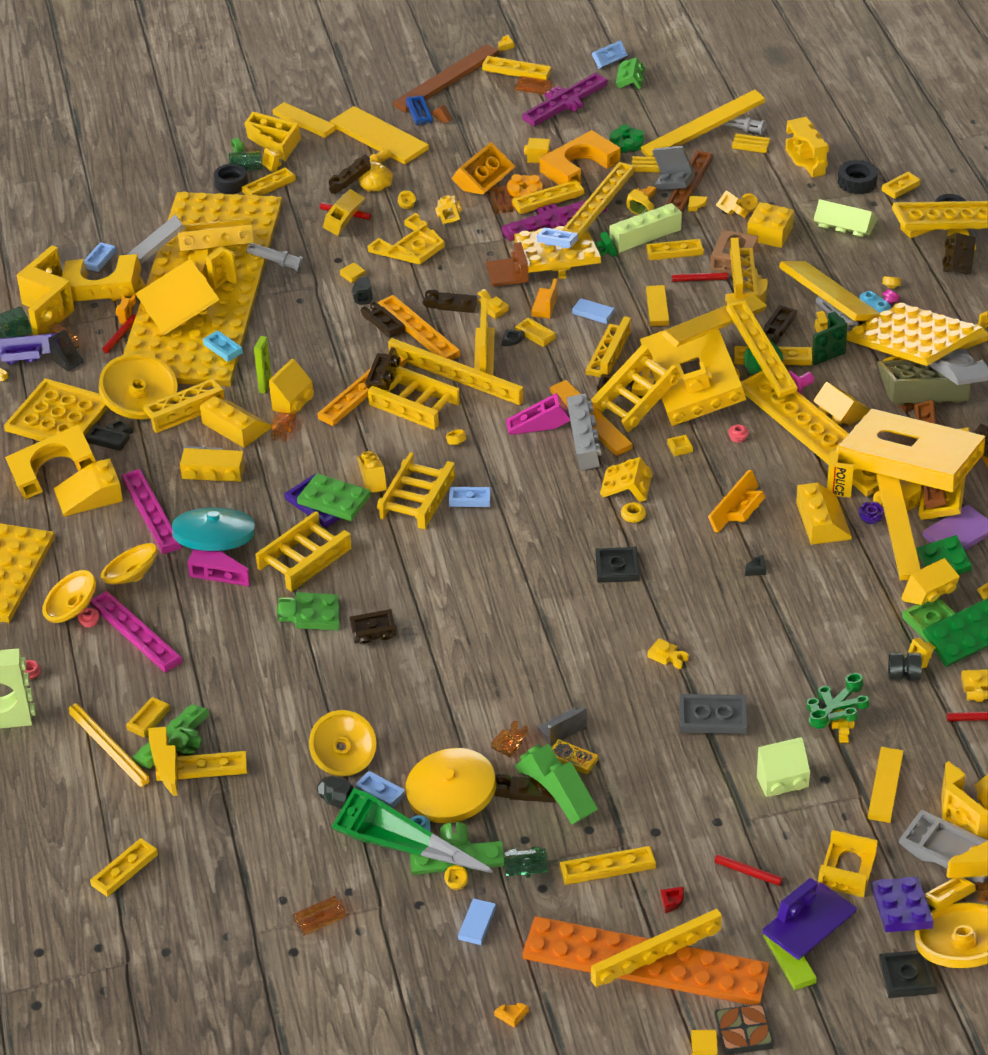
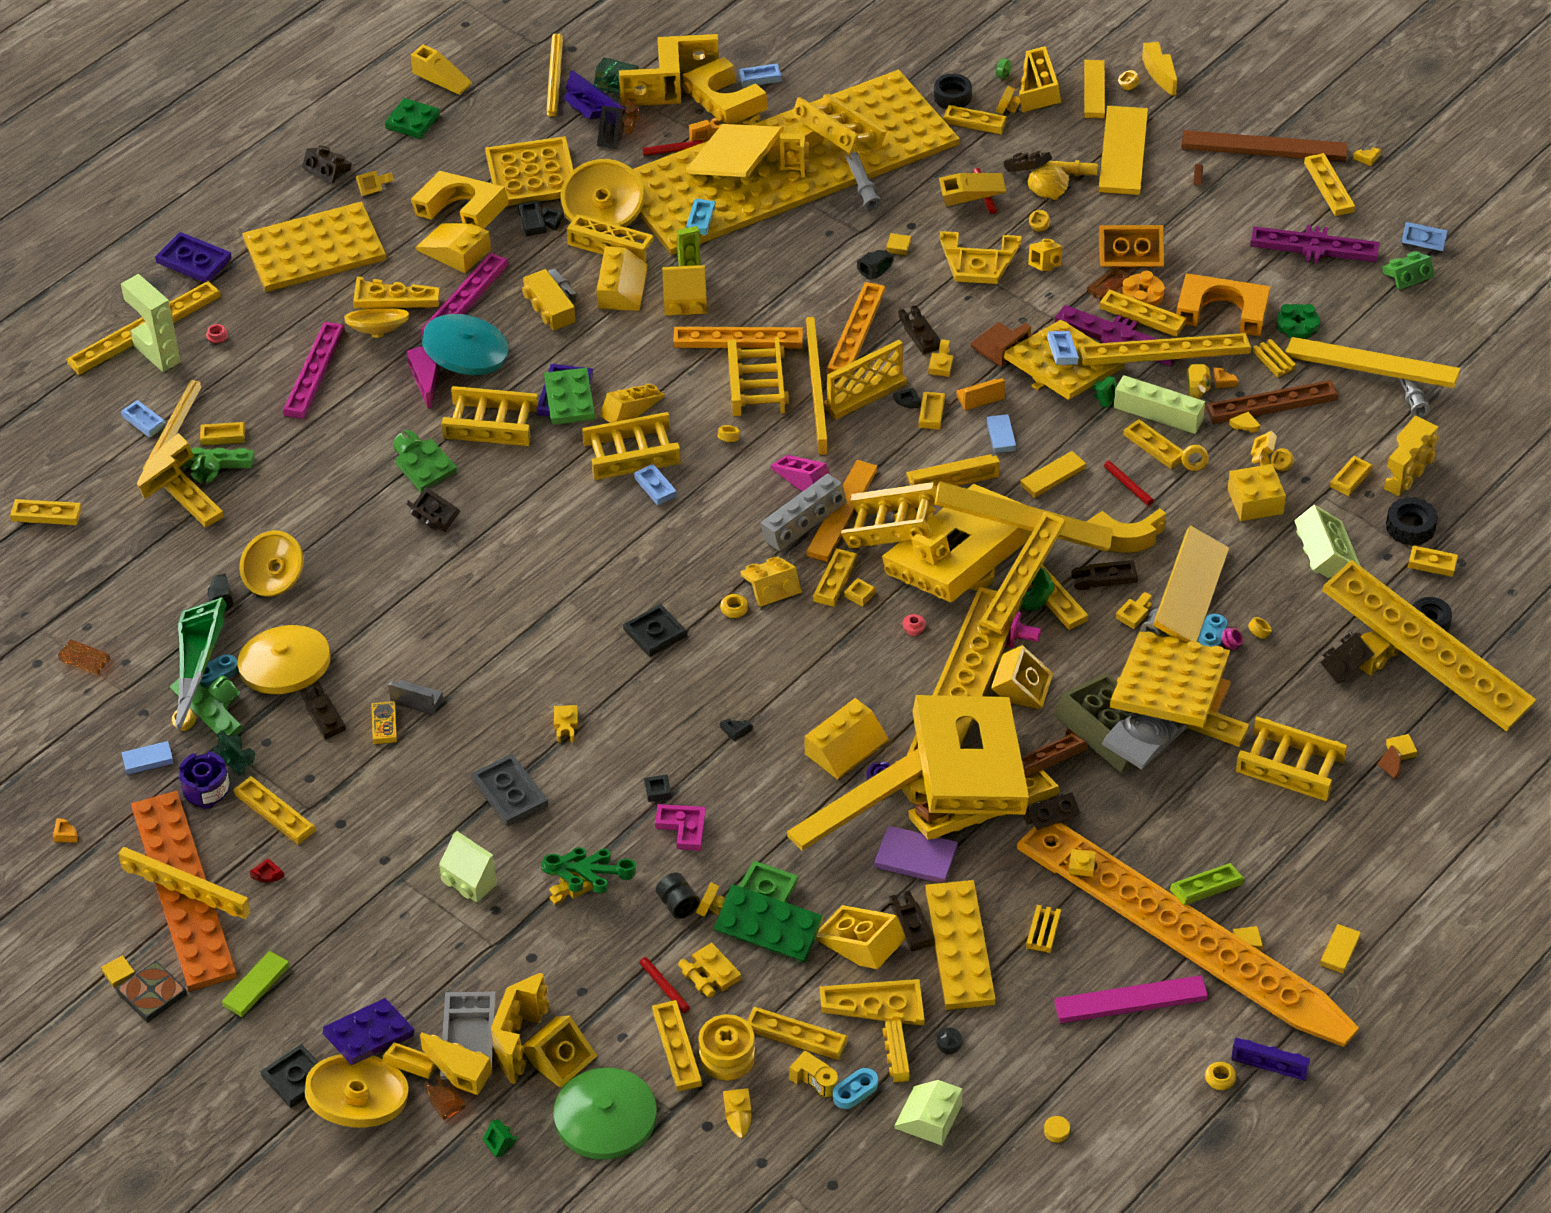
camera: 55 degrees right, 5 degrees up
yellow dish [42,570,96,623] -> none
coral plate [78,608,99,627] -> none
light grey tile [127,215,185,265] -> none
clear green hips [229,151,262,171] -> none
clear orange plate [272,412,296,441] -> none
light blue plate [355,771,405,808] -> none
dark brown hinge [360,302,405,338] -> none
dark brown bracket [365,348,401,390] -> none
blue tile [406,95,433,125] -> none
clear orange plate [491,721,528,757] -> none
clear orange tile [515,76,552,95] -> none
bright green arch [515,744,598,825] -> none
yellow brick [524,138,550,163] -> none
dark grey bracket [653,146,695,190] -> none
light orange bracket [708,470,765,532] -> none
medium nougat panel [710,230,758,277] -> none
red bar [714,854,783,886] -> none
yellow fence [730,238,758,299] -> none
yellow tile [732,133,770,153] -> none
dark purple bracket [762,877,857,960] -> none
dark green bracket [812,311,848,365] -> none
yellow panel [818,830,878,898] -> none
yellow panel [827,451,854,497] -> none
yellow tile [868,747,904,823] -> none
yellow slope [901,558,960,605] -> none
green plate [917,535,972,575] -> none
none -> light blue plate [121,400,166,438]
none -> dark purple brick [179,751,230,809]
none -> yellow wing [353,277,440,309]
none -> pearl dark grey plate [644,774,672,802]
none -> dark pink plate [655,804,706,851]
none -> yellow tile [813,548,858,607]
none -> yellow tile [1118,70,1140,90]
none -> yellow slope [1142,42,1177,96]
none -> yellow piece [1181,444,1209,471]
none -> yellow tile [1330,456,1373,496]

